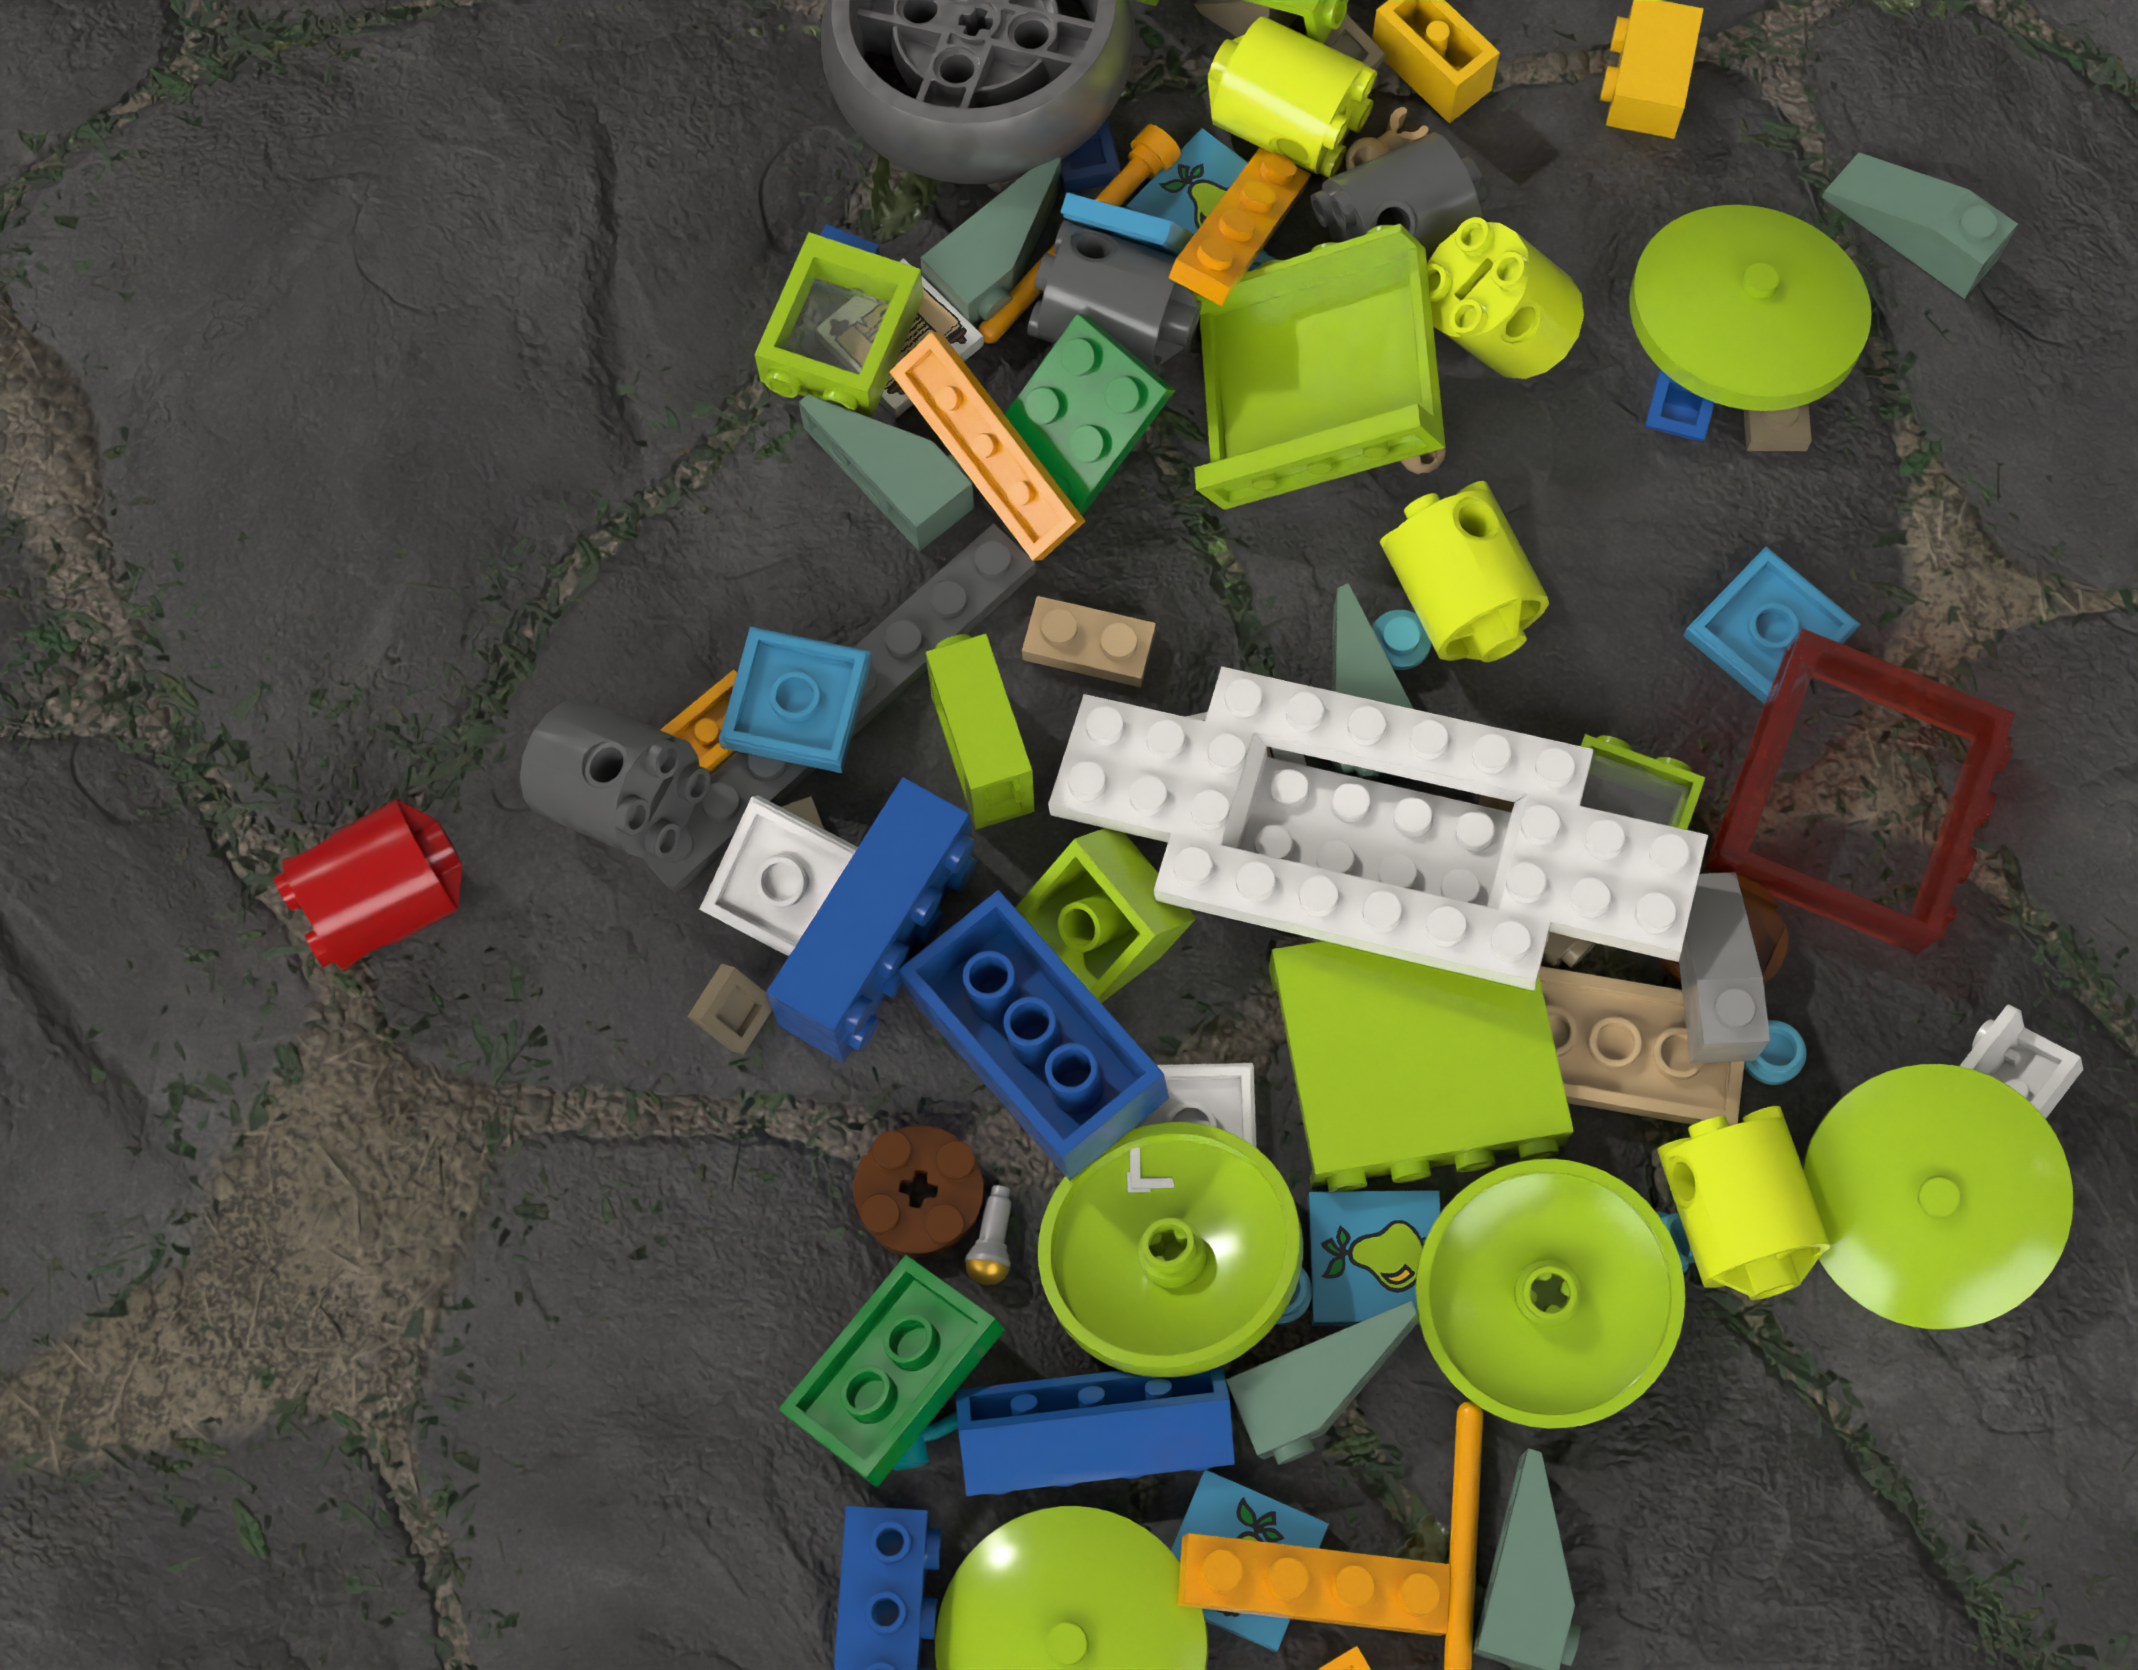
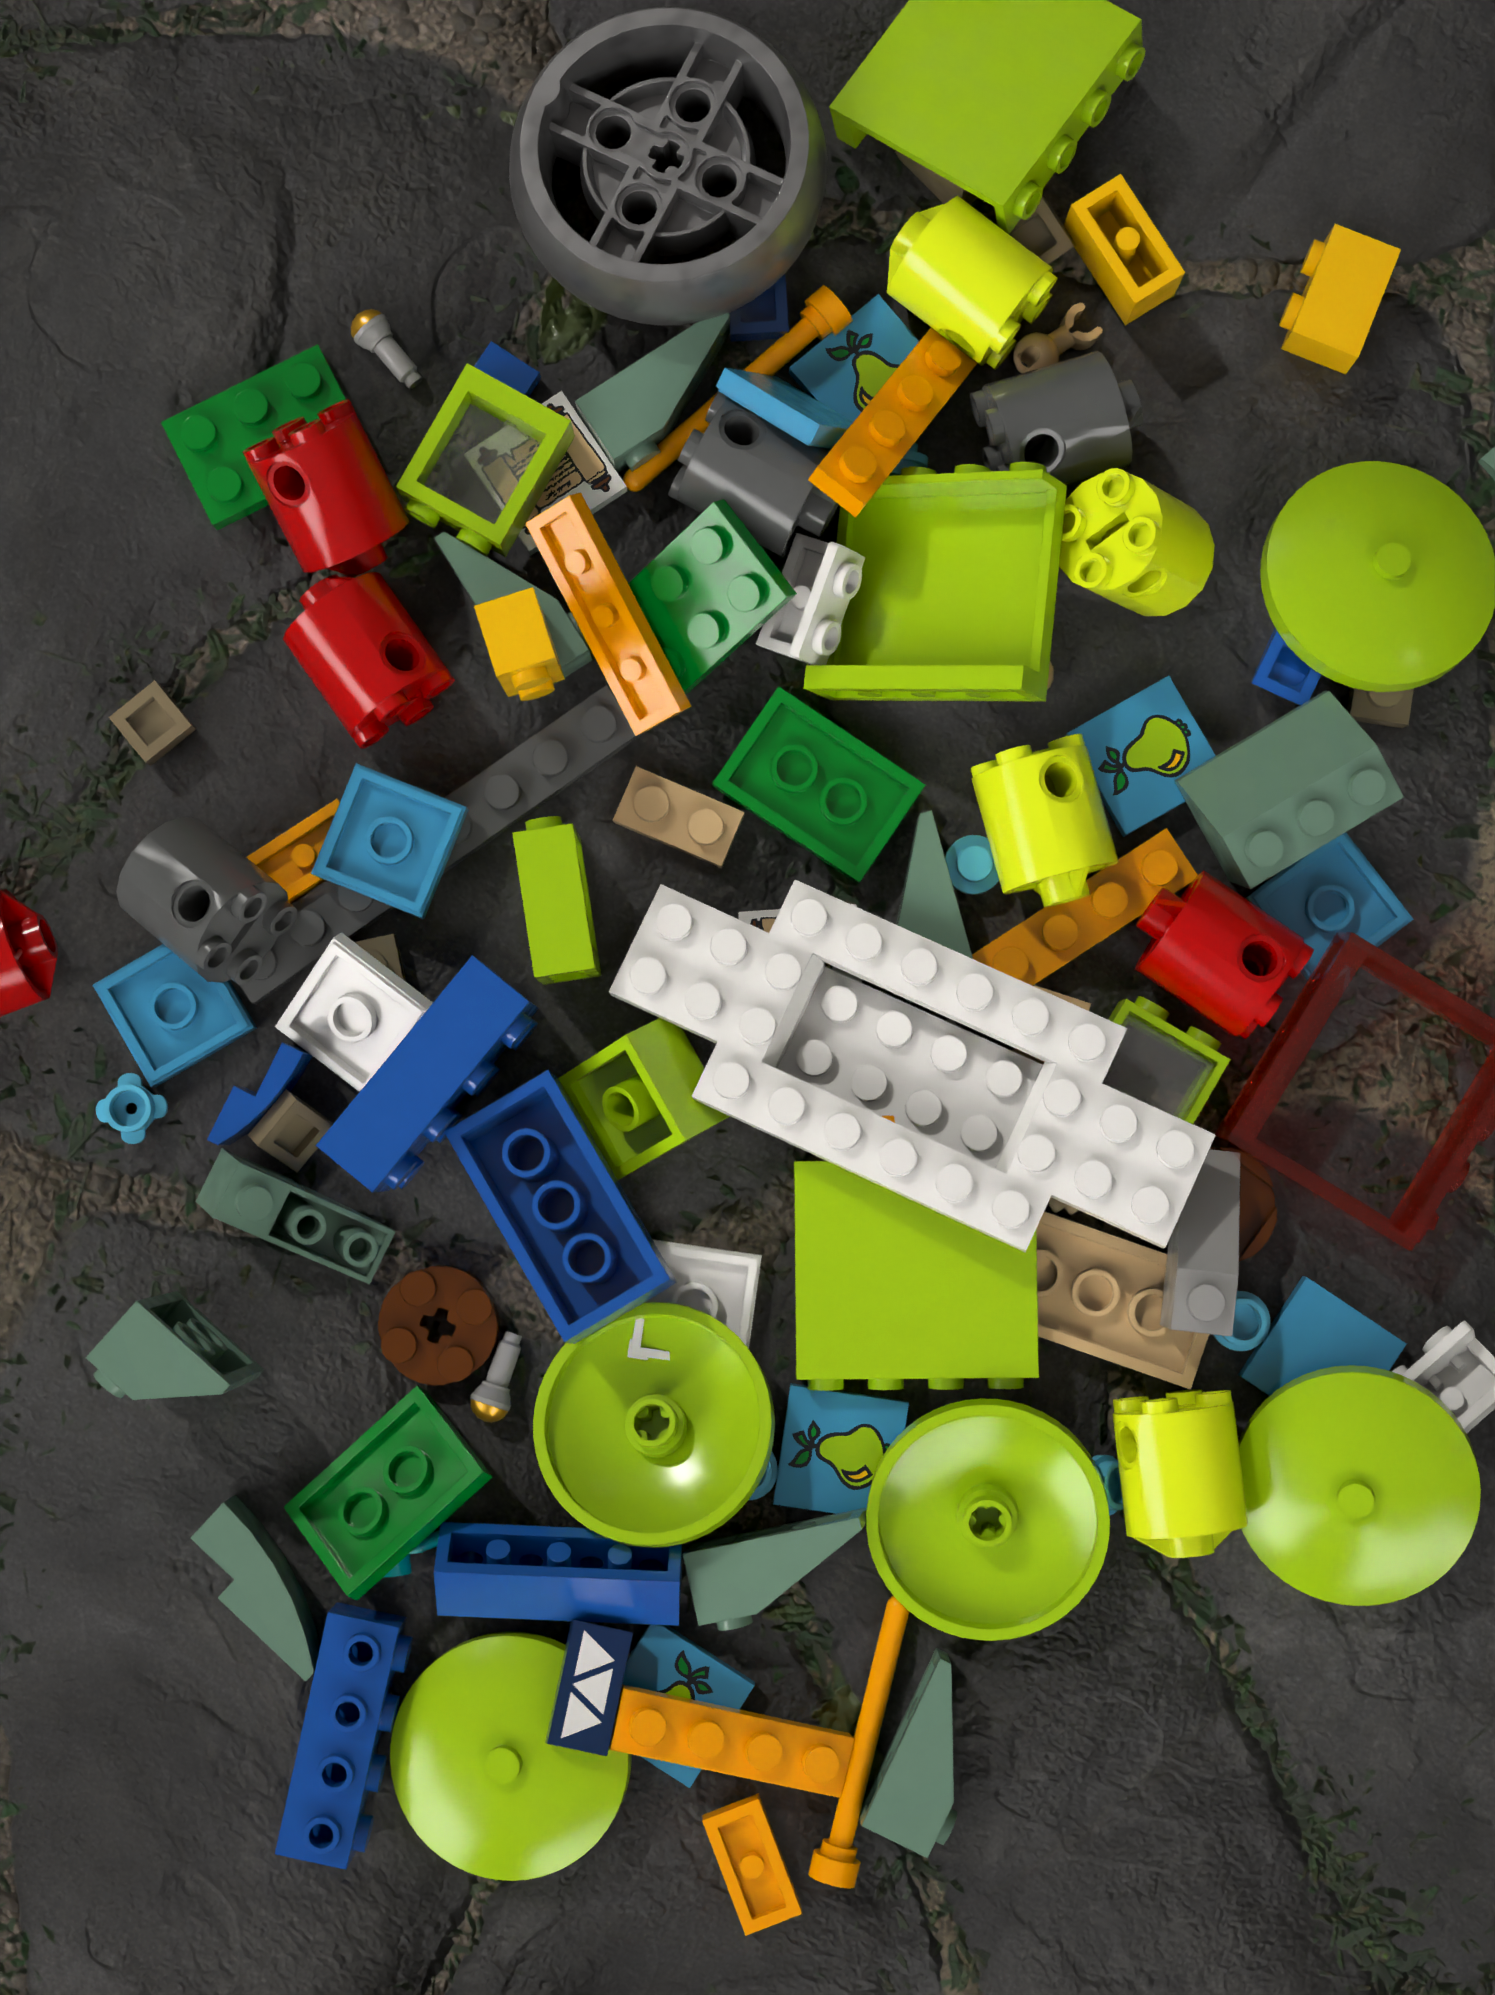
camera: 10 degrees right, 15 degrees up
none -> sand green slope [86,1291,265,1400]
none -> dark azure tile [93,944,257,1087]
none -> medium azure plate [96,1073,168,1144]
none -> dark tan plate [109,680,196,766]
none -> green plate [161,344,346,531]
none -> sand green slope [191,1495,320,1681]
none -> sand green slope [195,1148,396,1285]
none -> blue slope [207,1042,313,1145]
none -> red cylinder [243,399,409,577]
none -> red cylinder [283,572,455,749]
none -> light grey piece [351,309,423,389]
none -> yellow brick [474,587,565,701]
none -> dark blue tile [545,1620,633,1756]
none -> green plate [712,686,925,885]
none -> white bracket [756,533,866,665]
none -> light orange plate [972,828,1198,986]
none -> dark azure tile [1065,676,1216,837]
none -> red cylinder [1135,871,1314,1039]
none -> sand green slope [1174,690,1404,889]
none -> dark azure tile [1238,1276,1406,1396]

